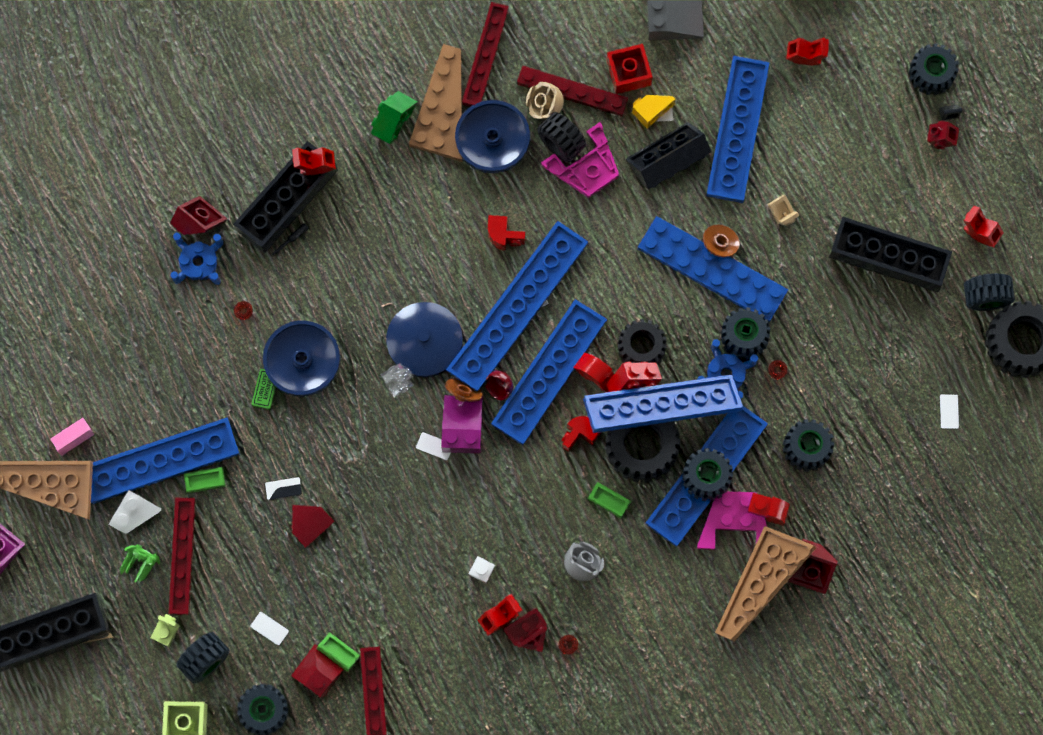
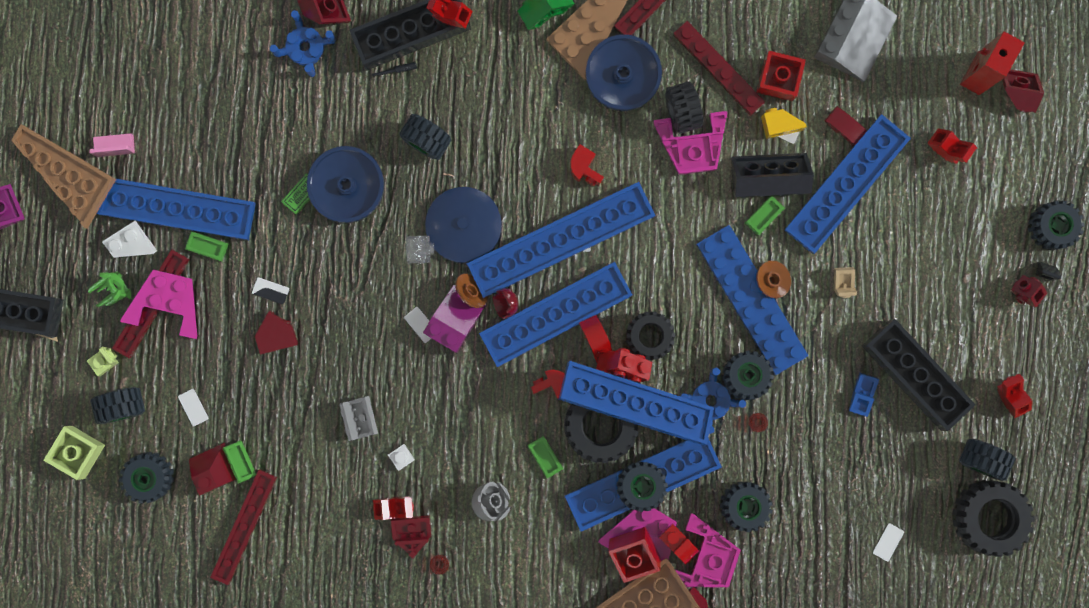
camera: 25 degrees right, 10 degrees up
clear red plate [234,301,253,320] -> none
tan cylinder [526,82,564,120] -> none
none -> dark pink wing [120,270,198,339]
none -> light grey bracket [340,396,378,441]
none -> black wheel [399,114,452,160]
none -> red brick [608,527,661,583]
none -> dark pink wing [675,513,741,587]
none -> bright green tile [745,195,785,236]
none -> dark red slope [824,106,867,146]
none -> blue slope [849,372,879,417]

